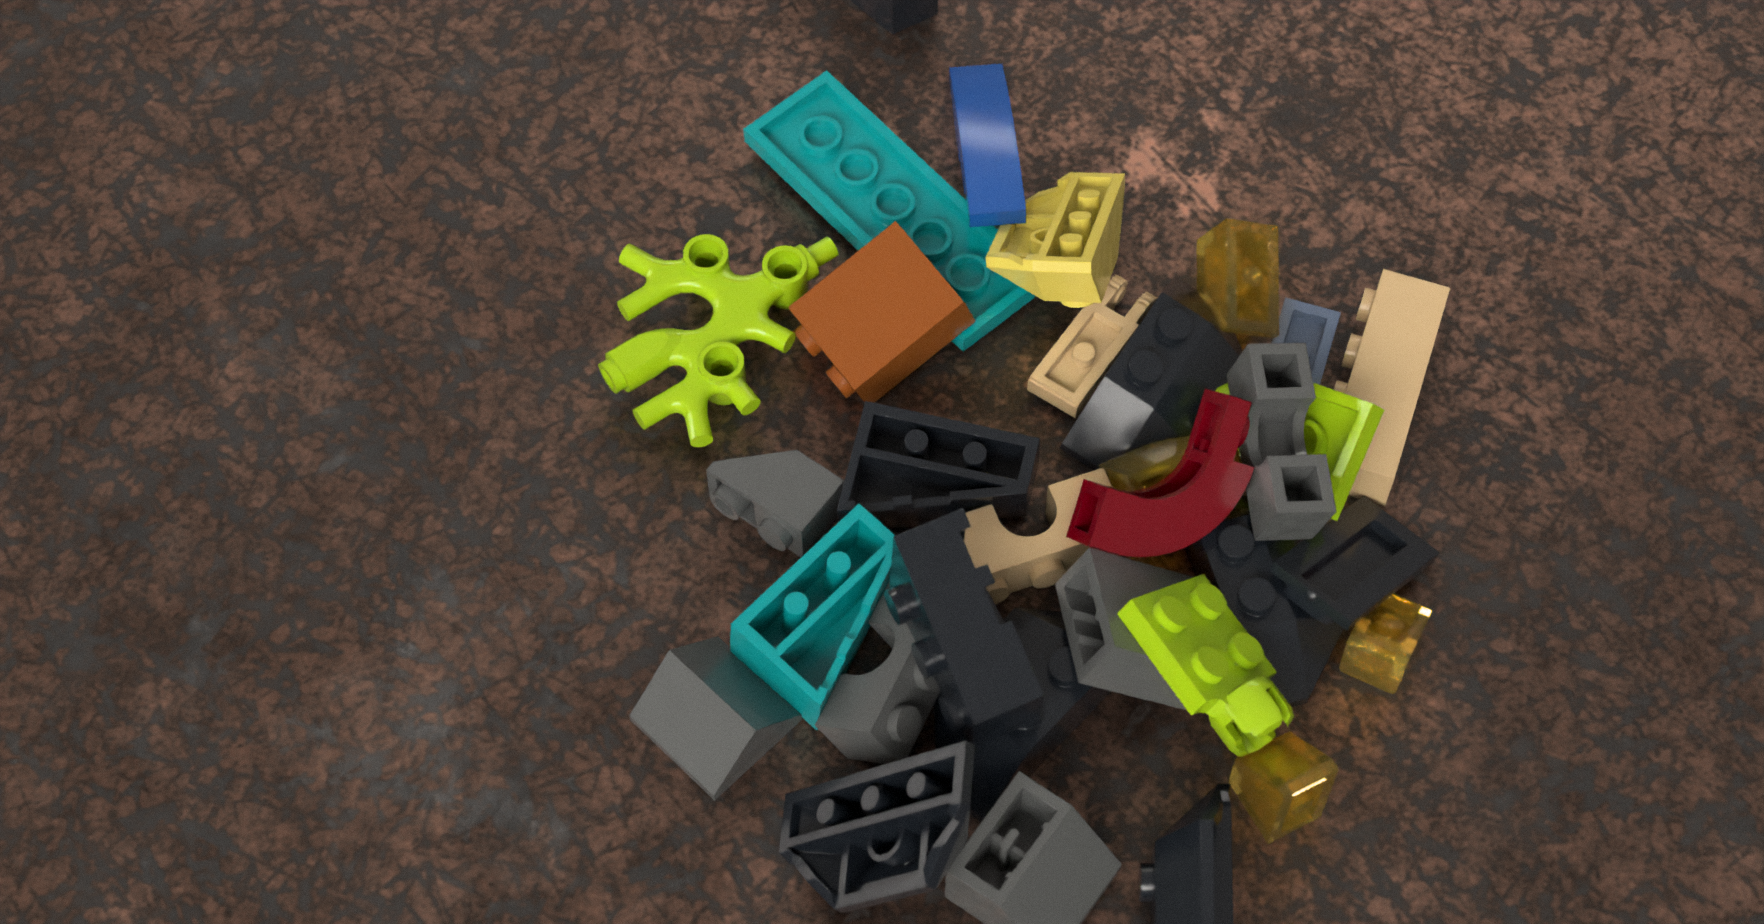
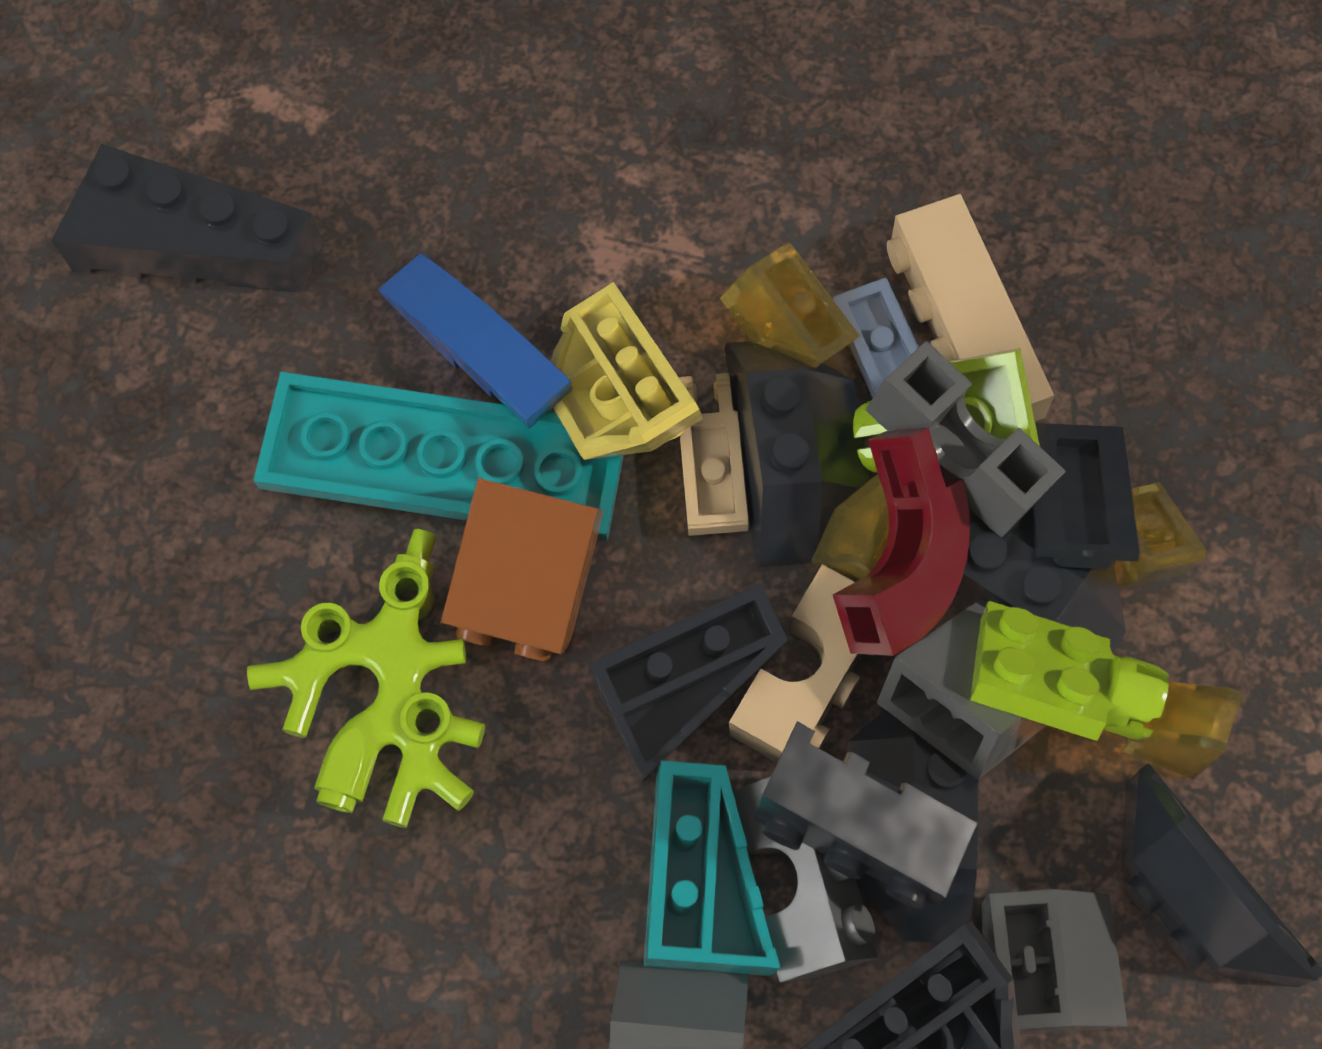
camera: 35 degrees left, 10 degrees up
dark grey slope [706,450,845,557] -> none

